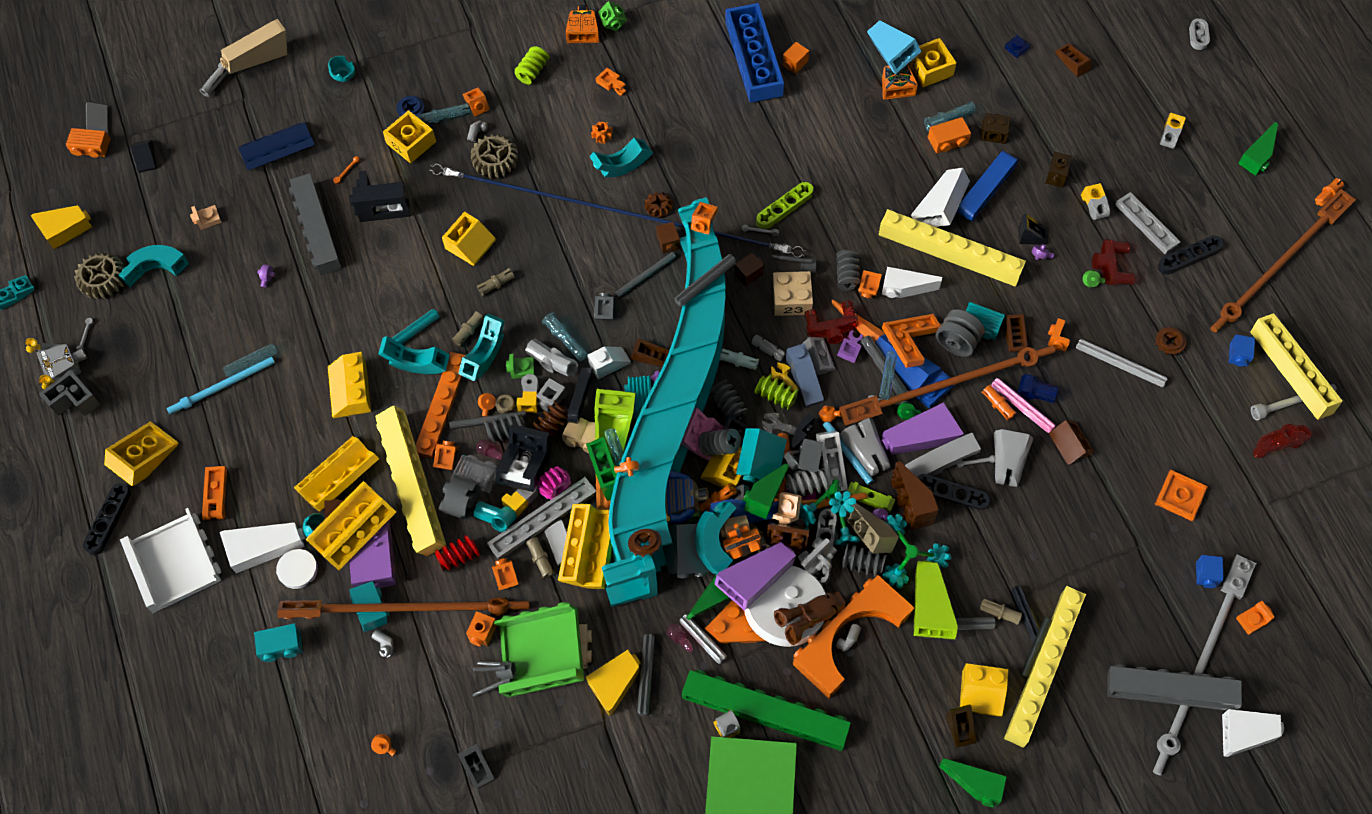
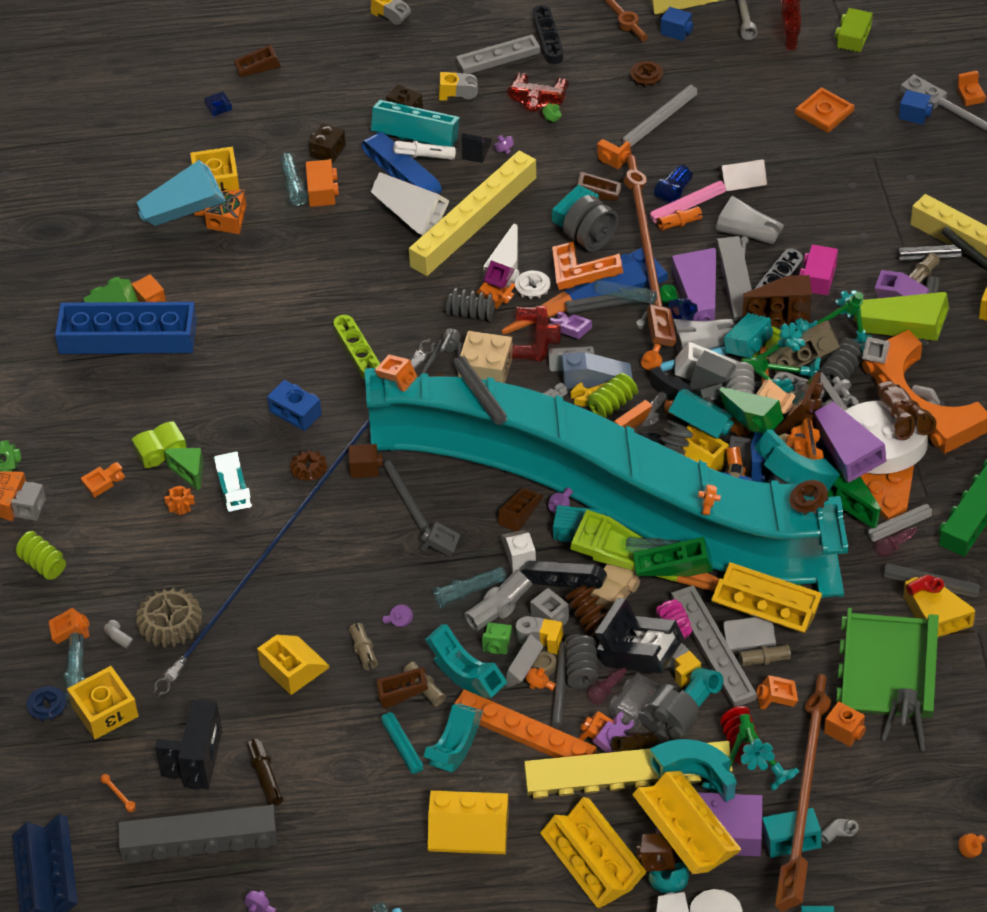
camera: 75 degrees left, 15 degrees down
none -> light grey brick [11,482,46,521]
none -> bright green slope [83,277,139,302]
none -> lime brick [132,421,187,468]
none -> bright green slope [164,448,203,491]
none -> dark brown axle [247,738,284,806]
none -> blue brick [267,380,322,431]
none -> teal brick [371,100,460,147]
none -> reddish brown slope [377,667,429,709]
none -> medium lavender piece [383,604,413,628]
none -> white axle [393,141,456,160]
none -> magenta slope [483,260,515,289]
none -> light grey slope [505,635,543,687]
none -> white gear [515,271,550,300]
none -> medium lavender plate [593,712,634,753]
none -> dark brown pin [611,732,658,752]
none -> orange slope [614,400,652,429]
none -> teal arch [649,739,737,802]
none -> clear blue piece [668,298,698,320]
none -> teal plant [701,714,800,793]
none -> teal brick [724,313,773,359]
none -> dark pink brick [800,245,838,295]
none -> lime brick [835,8,873,53]
none -> light grey slope [862,337,891,364]
none -> medium lavender slope [875,270,929,298]
none -> red arm [906,575,944,596]

